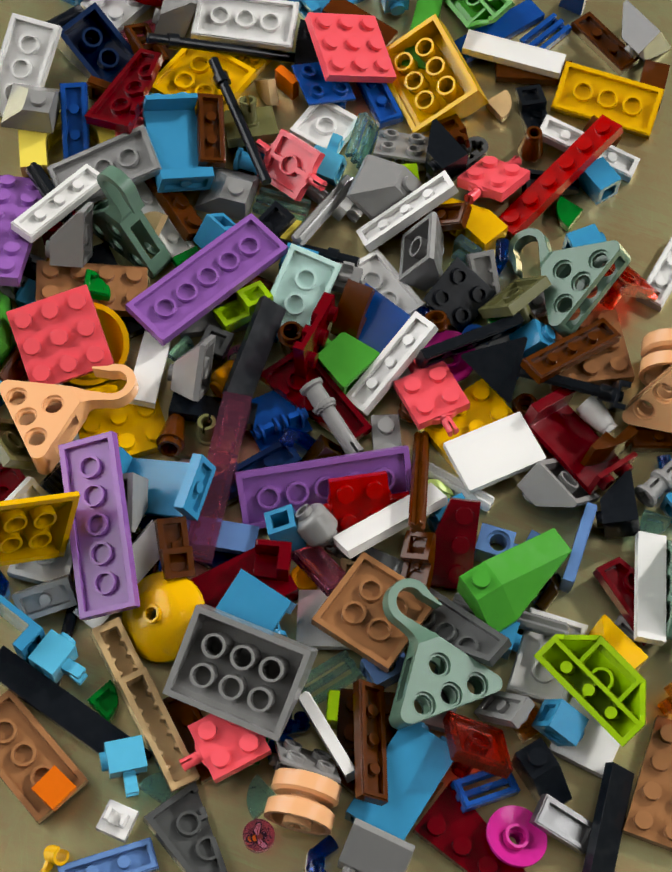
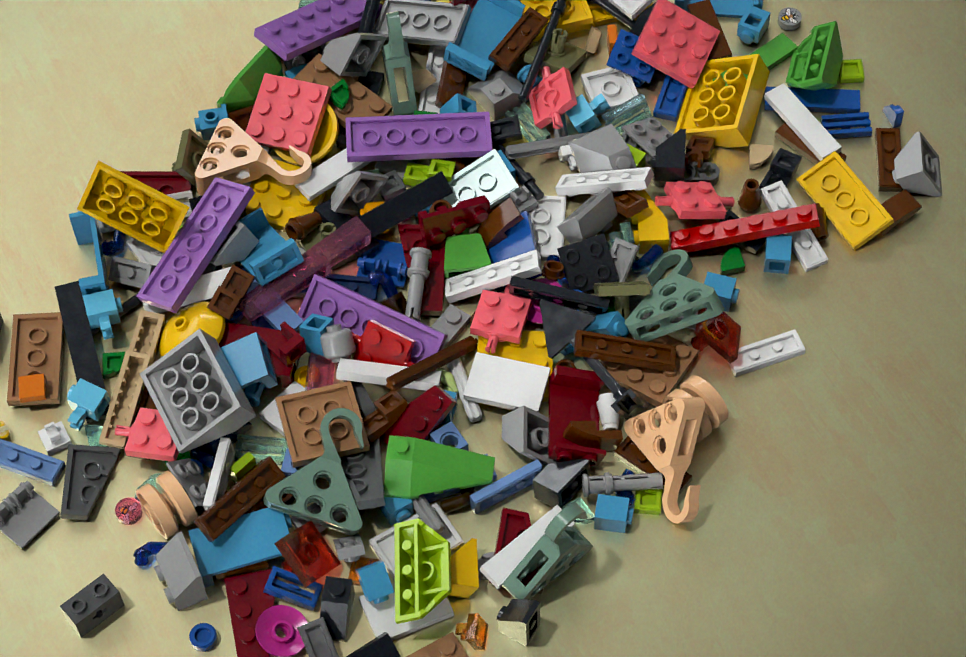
camera: 45 degrees right, 5 degrees down
white tile [11,164,101,244] -> none

